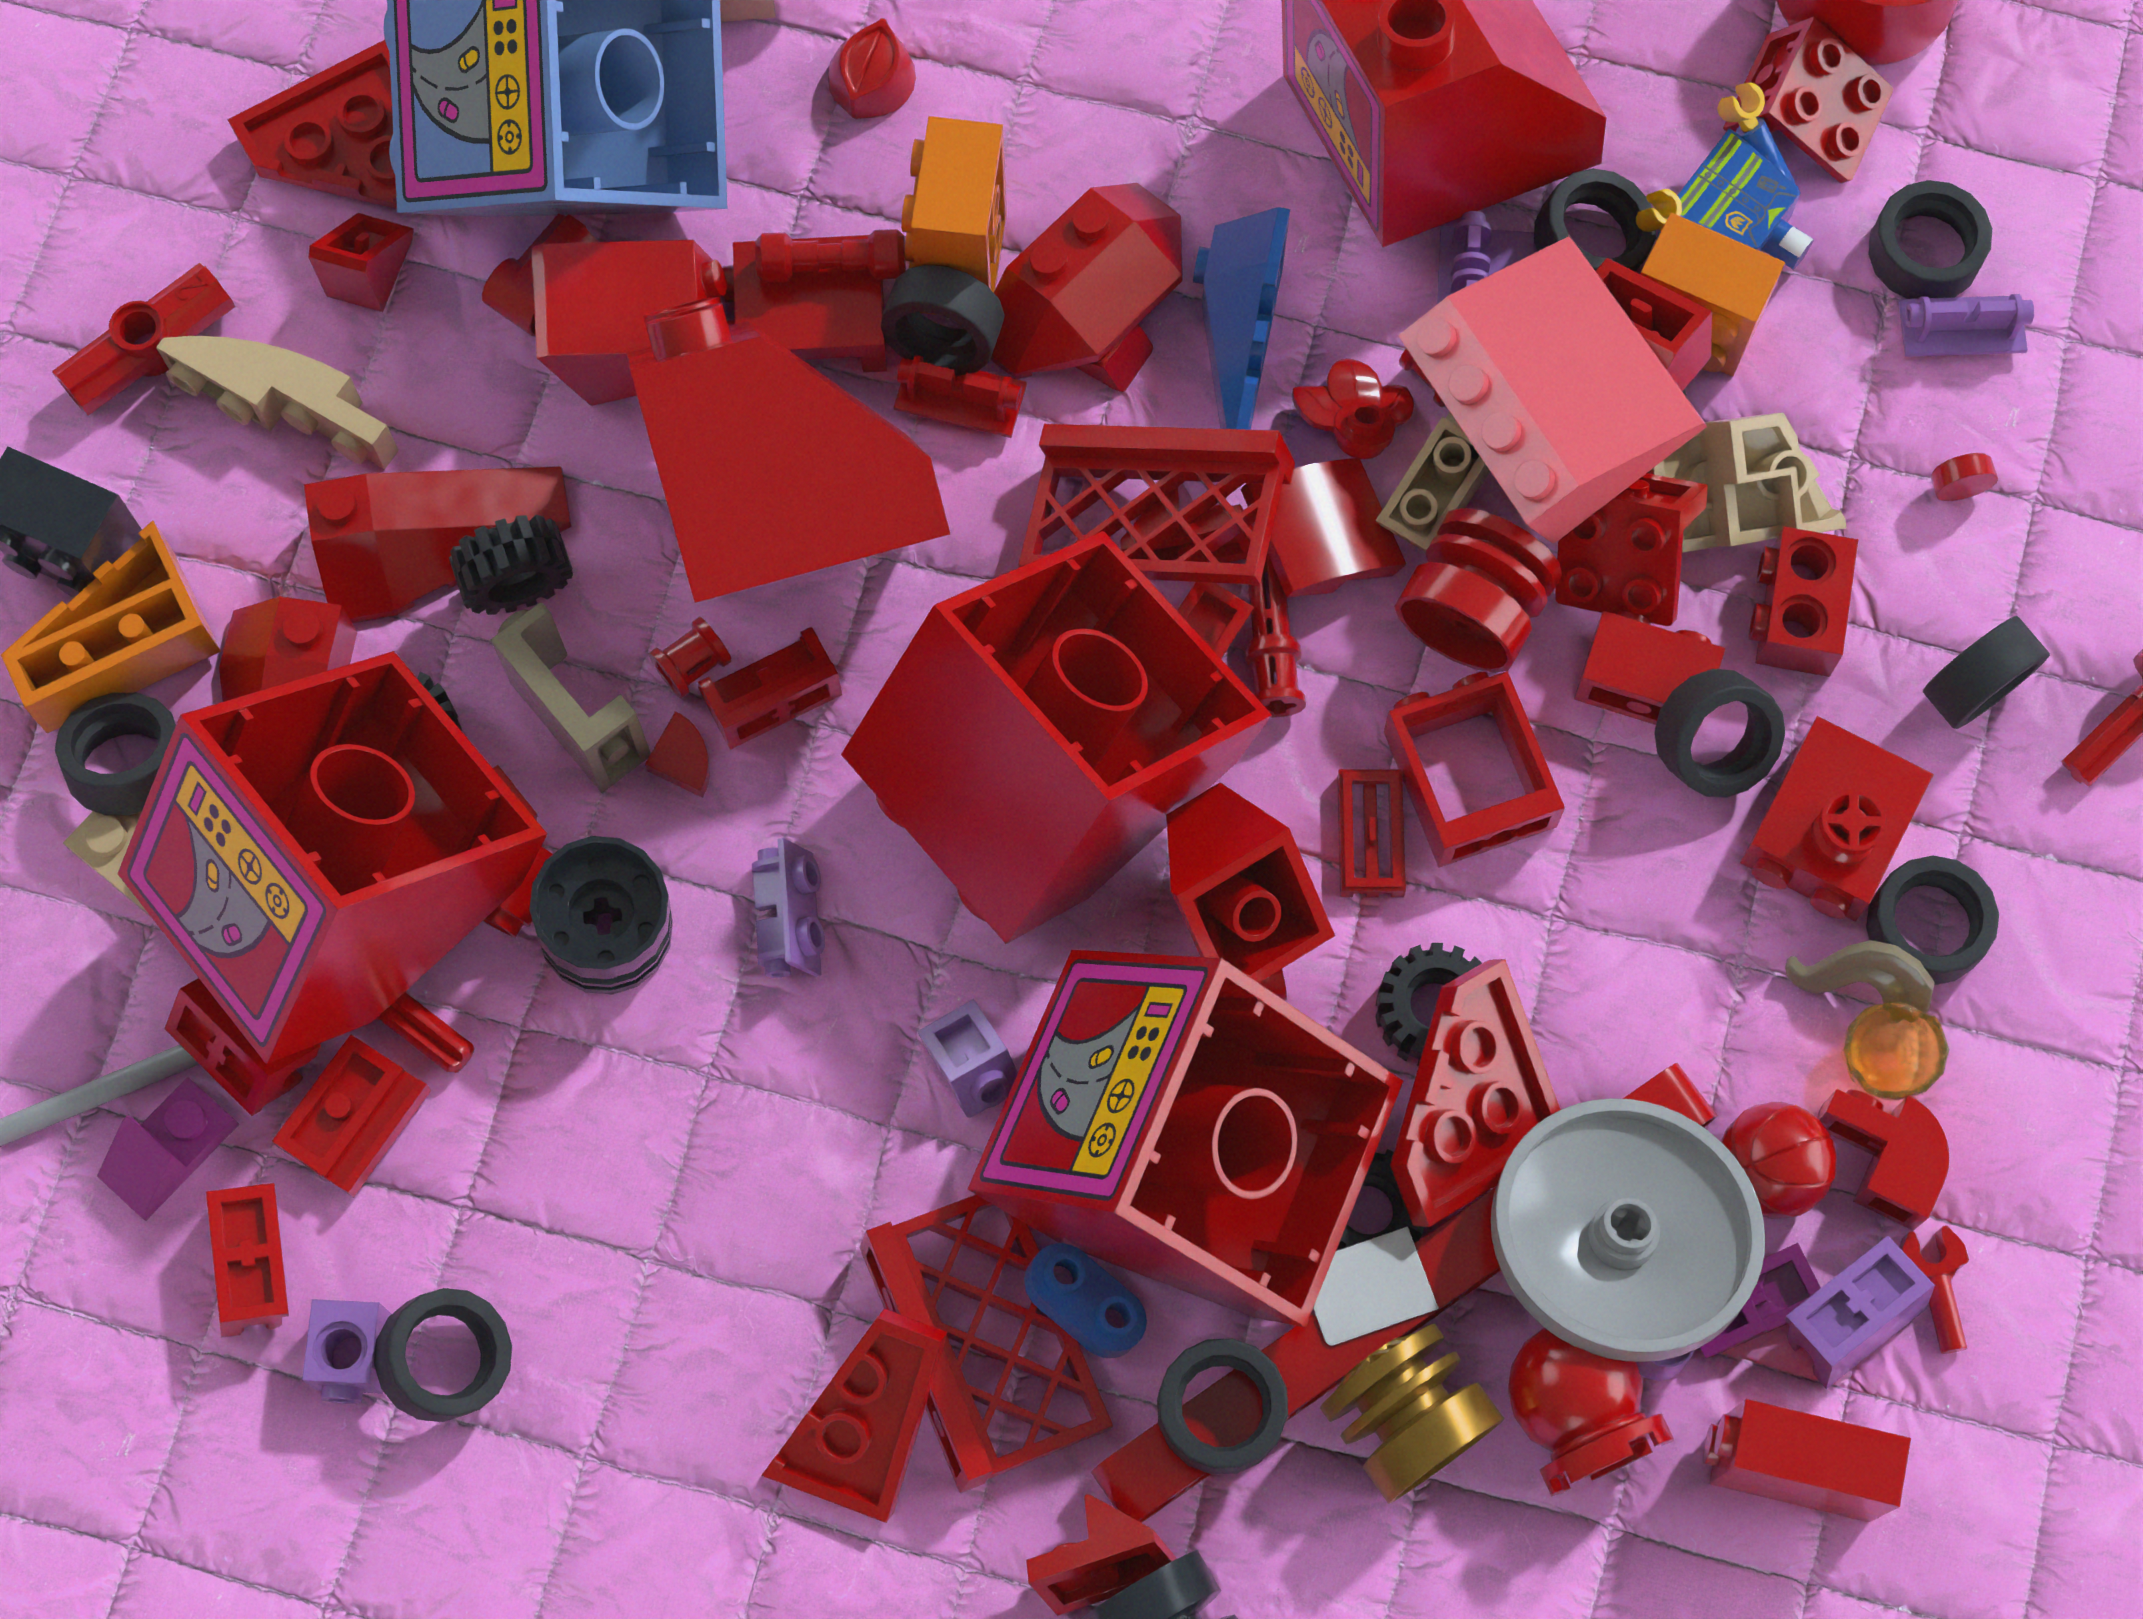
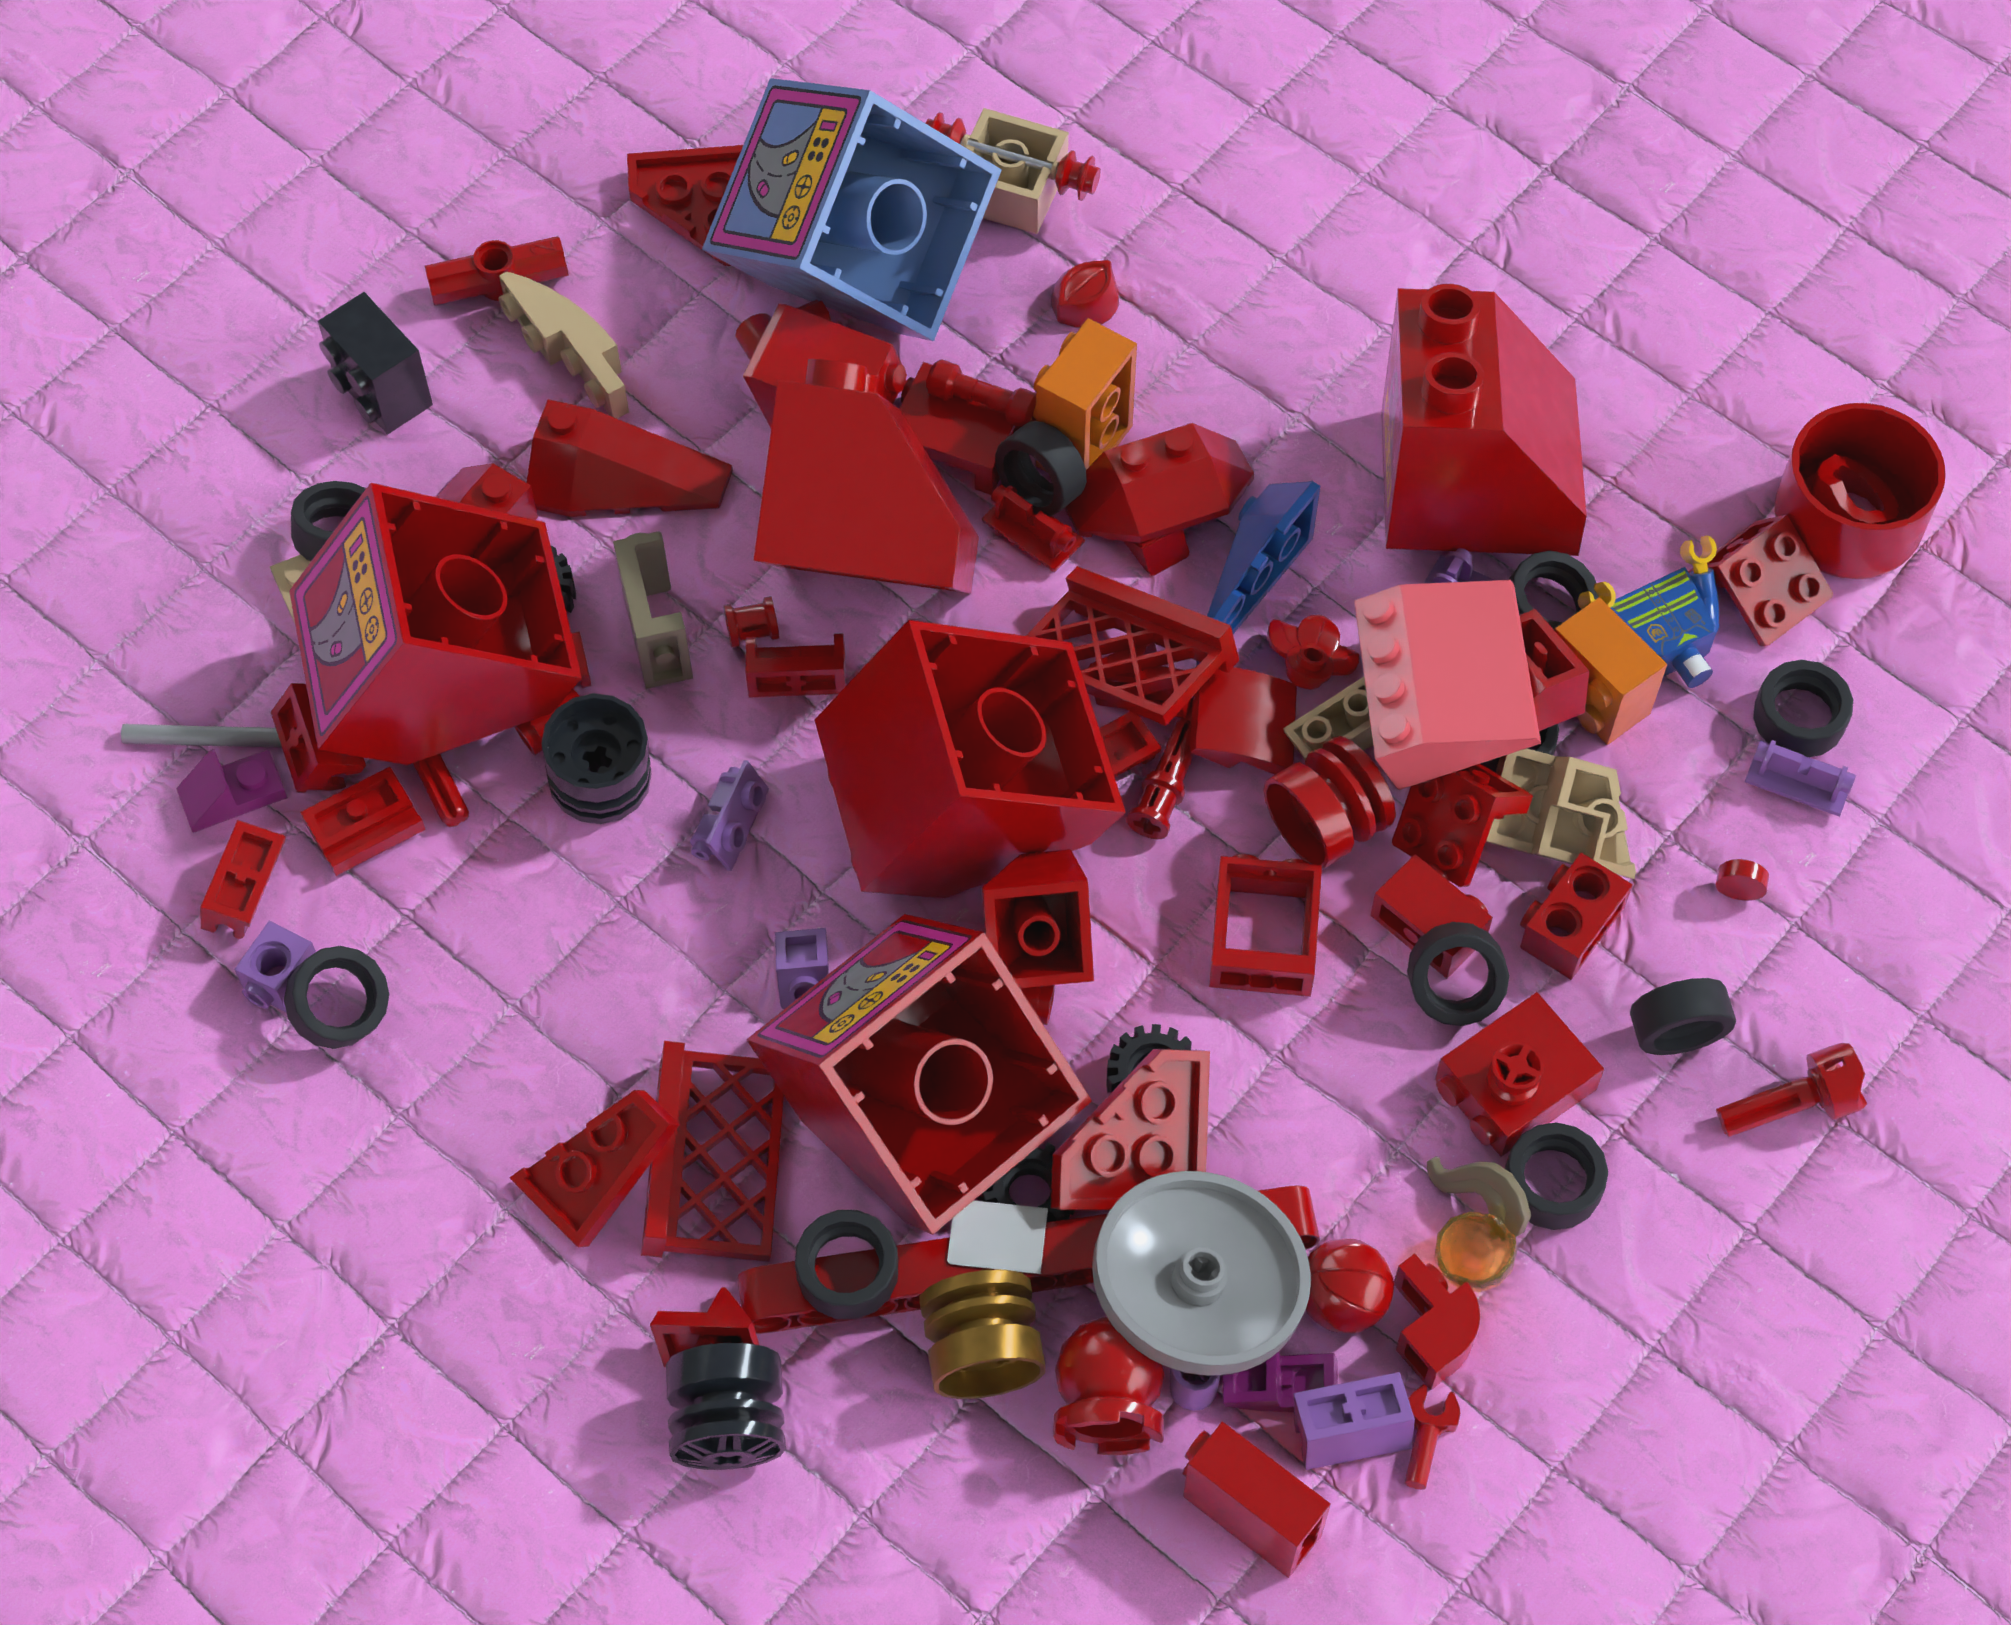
camera: 25 degrees right, 10 degrees down
orange wedge [1,520,221,734] -> none
red slope [308,213,414,312] -> none
black tyre [449,515,573,615] -> none
red tile [645,711,710,798] -> none
blue plate [1024,1243,1147,1358] -> none
red tile [1337,769,1406,897] -> none

